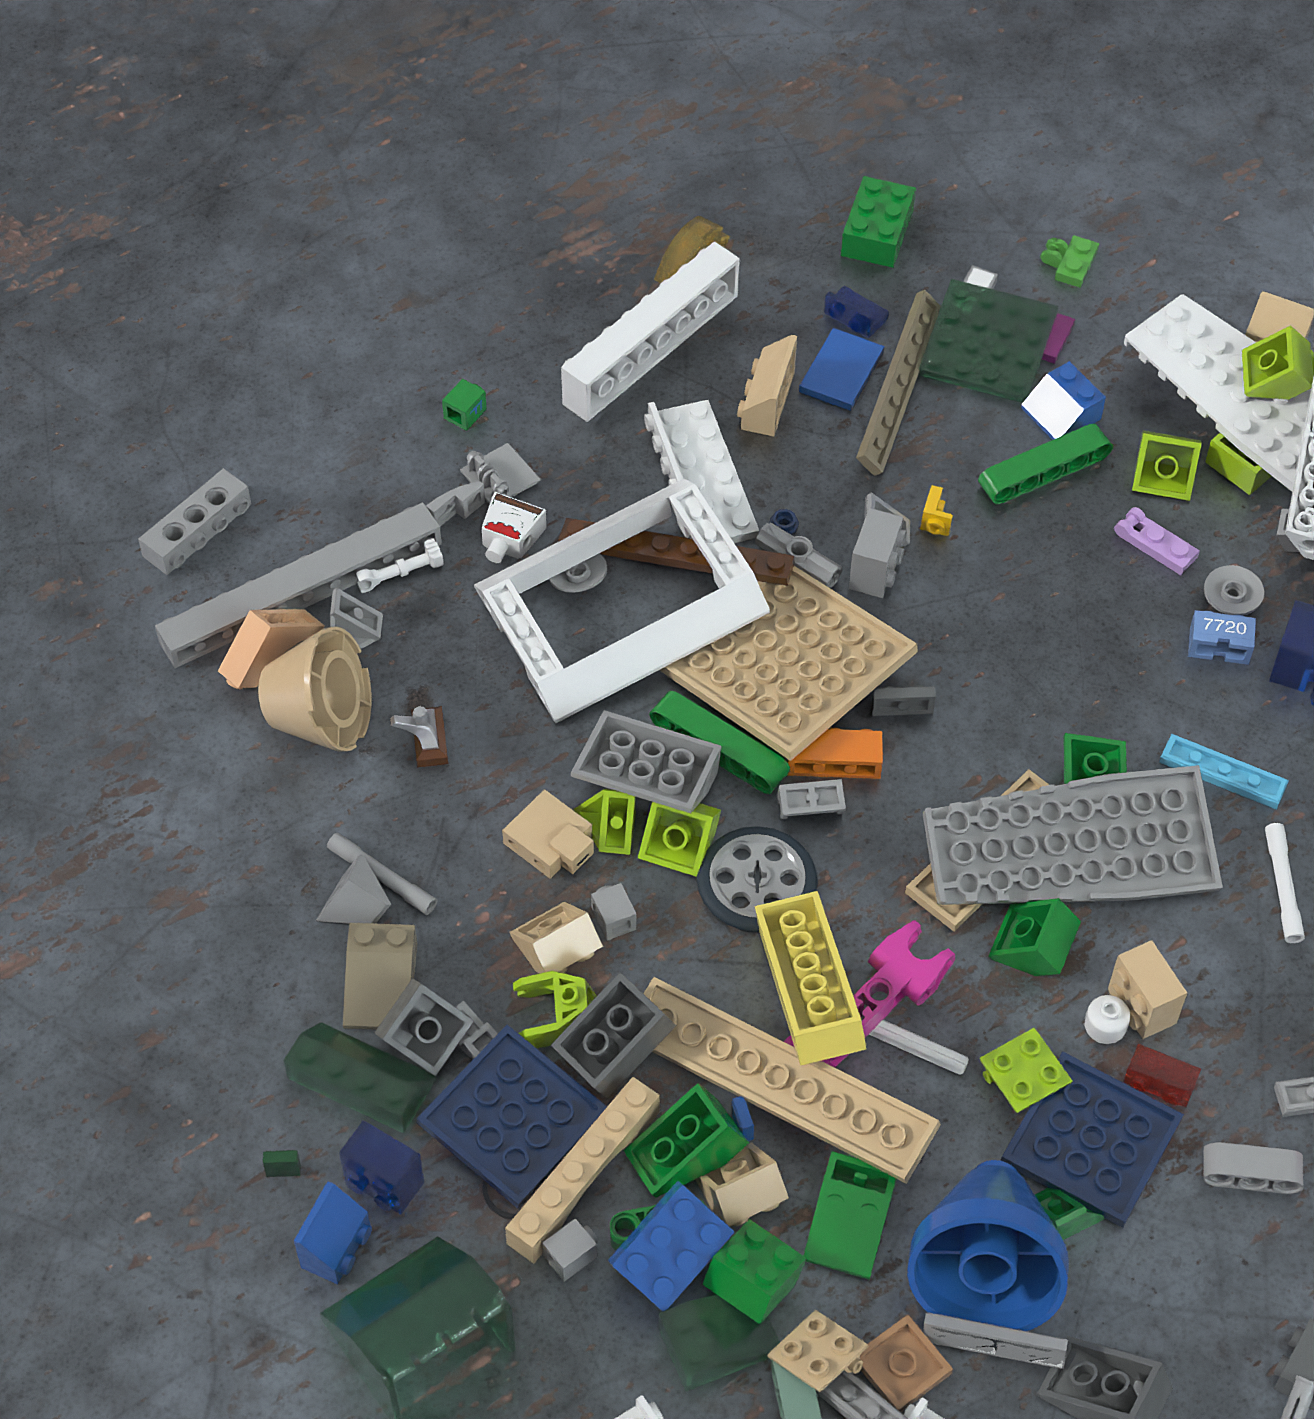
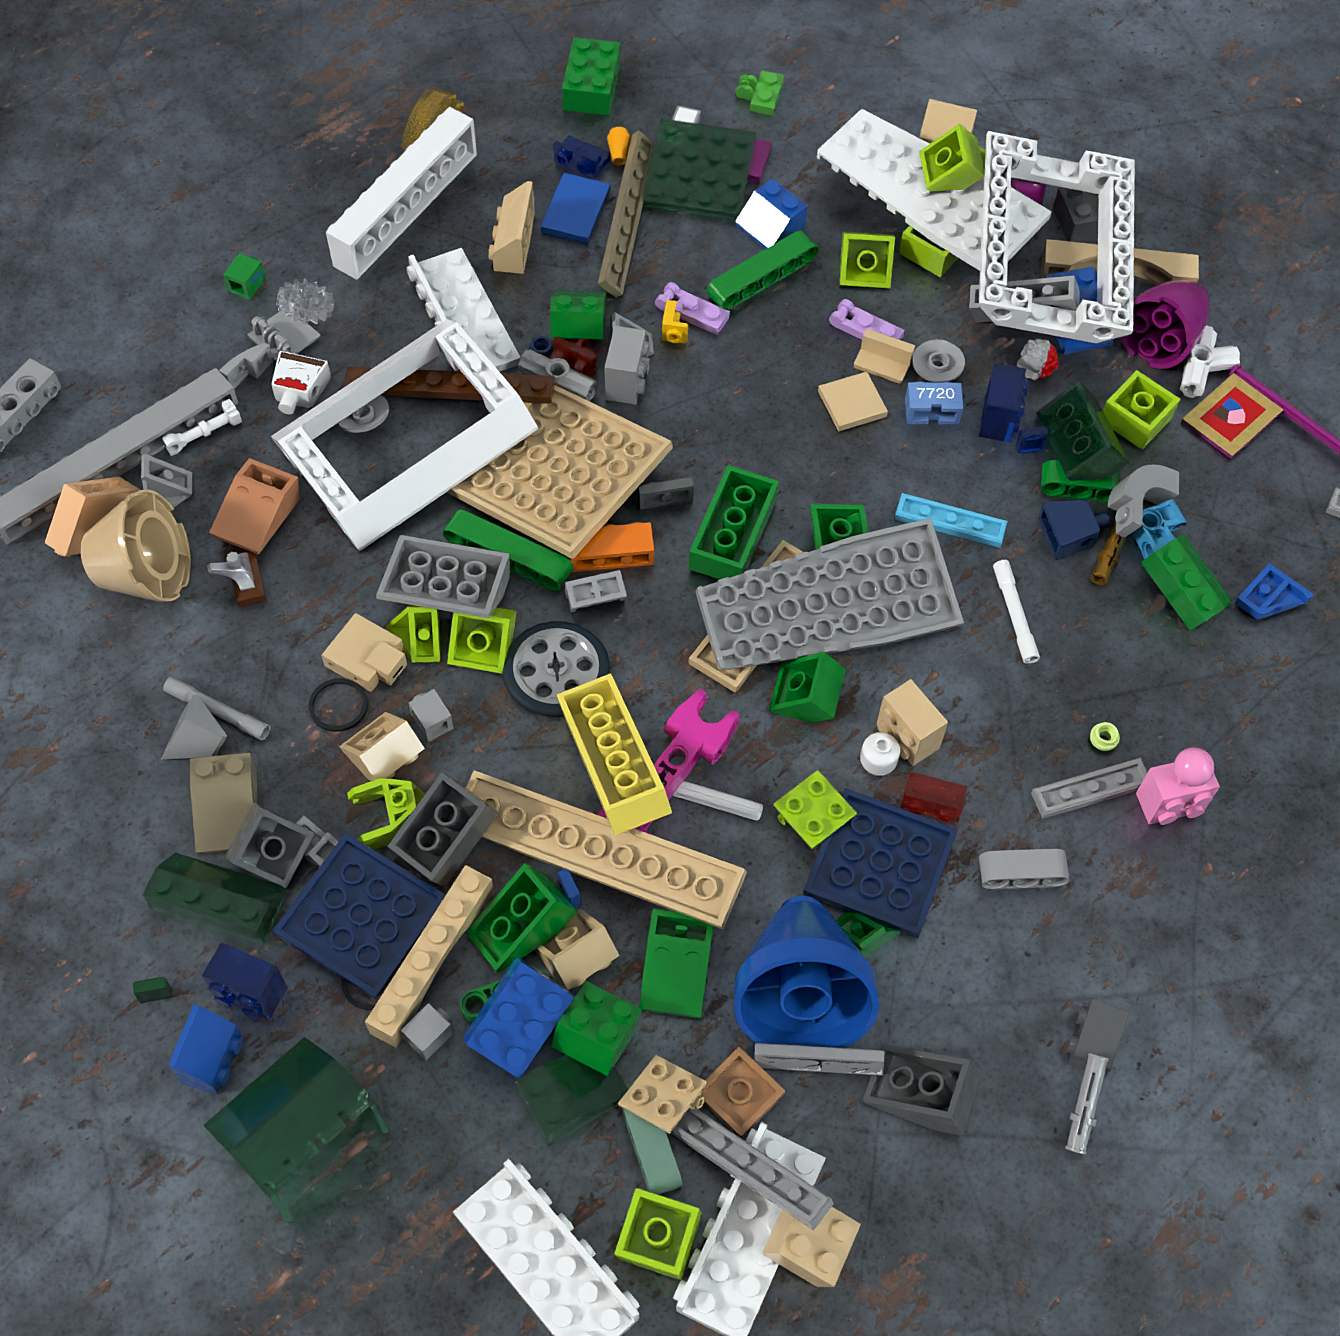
camera: 10 degrees left, 5 degrees up
none -> nougat slope [209,458,300,555]
none -> clear gear [276,279,334,324]
none -> black piece [309,678,368,732]
none -> clear red hips [549,336,598,376]
none -> green slope [550,290,606,339]
none -> light orange cone [607,127,631,166]
none -> lavender plate [655,282,730,335]
none -> green brick [689,465,779,579]
none -> tan tile [818,372,888,432]
none -> tan panel [854,329,915,384]

